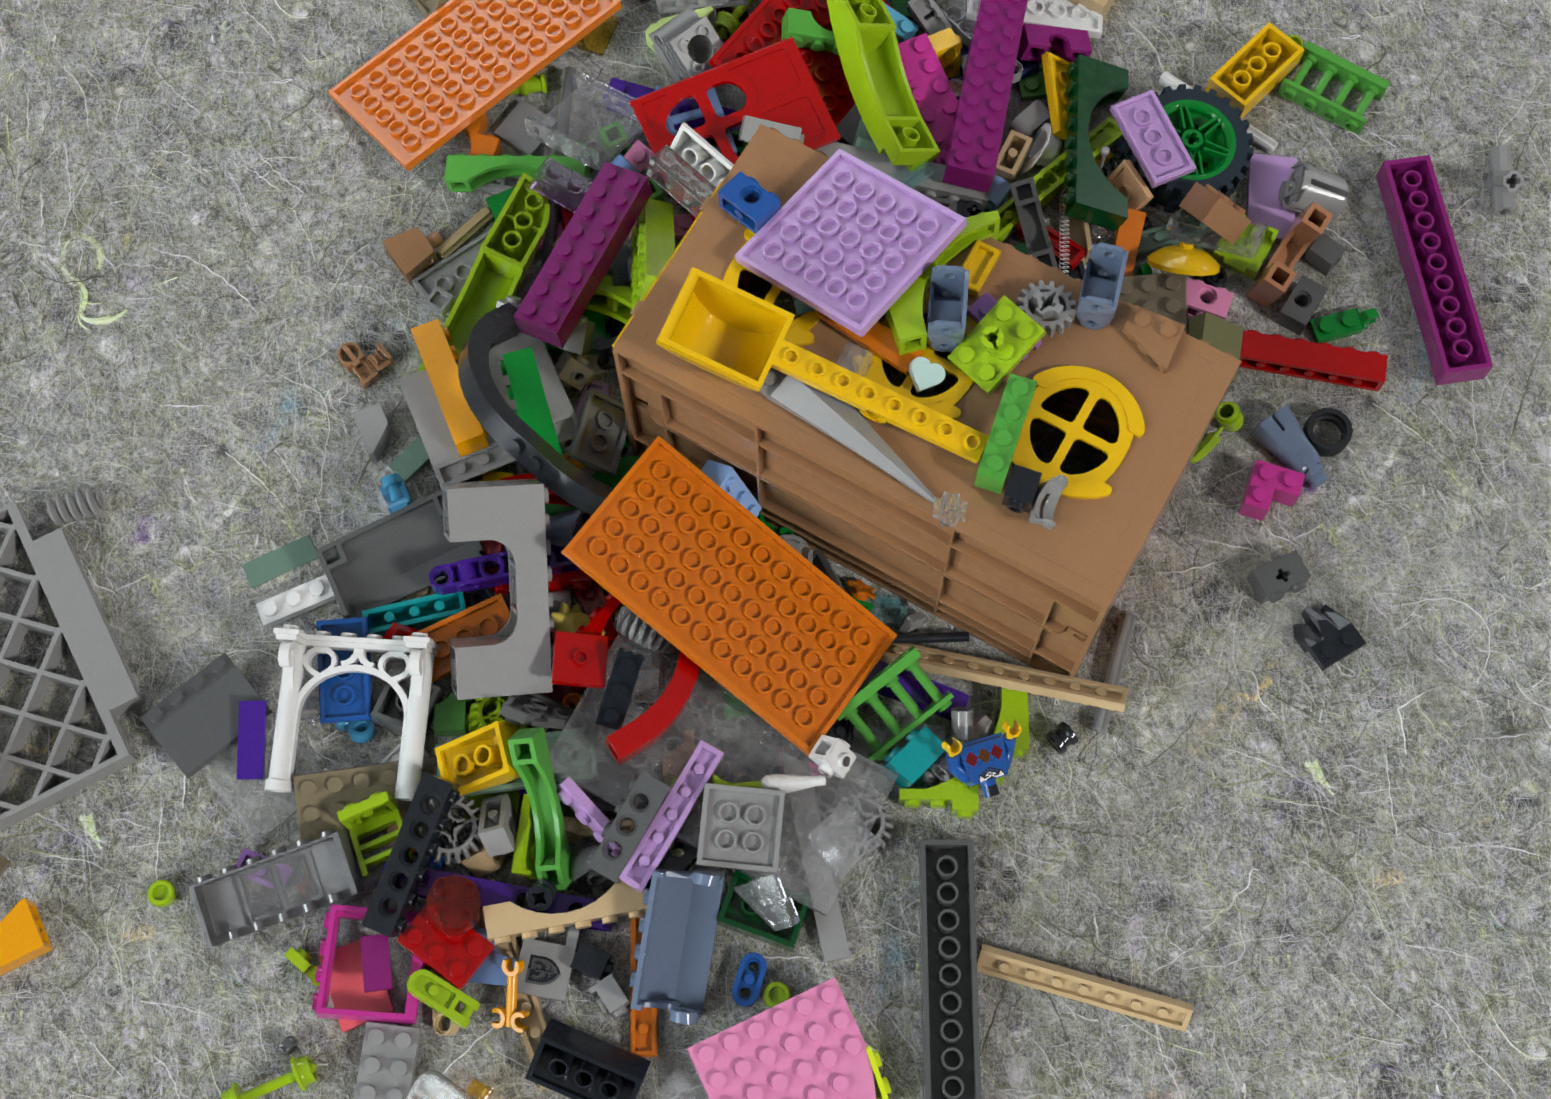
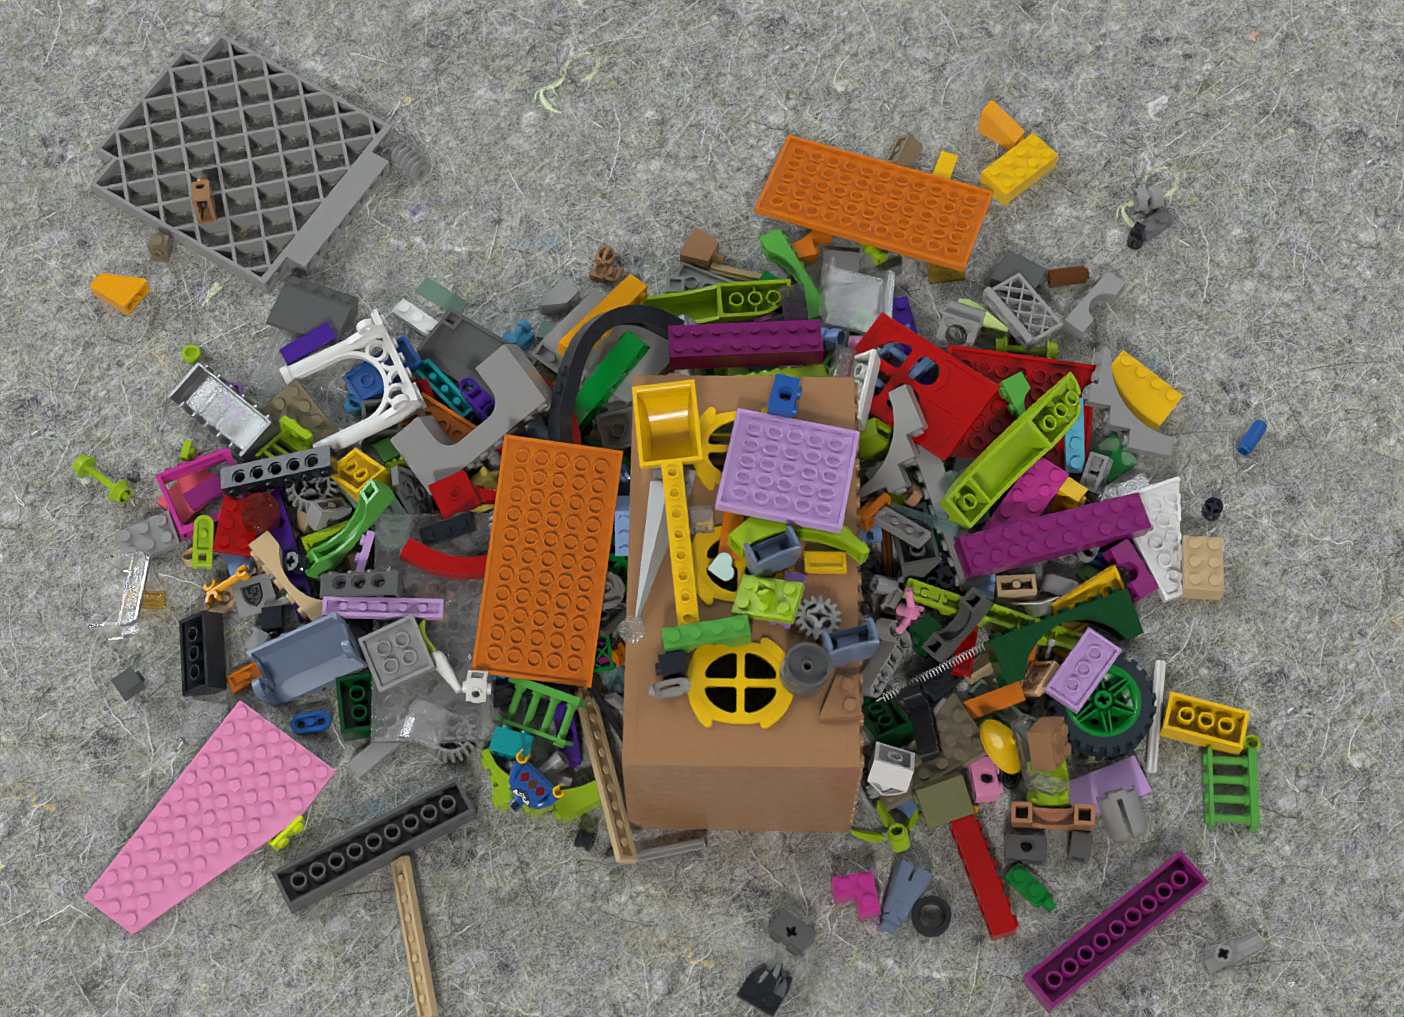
camera: 60 degrees right, 5 degrees down
clear slope [734,872,800,931] -> none
lime tile [763,981,790,1008] -> none
none -> dark grey wheel [779,642,832,698]

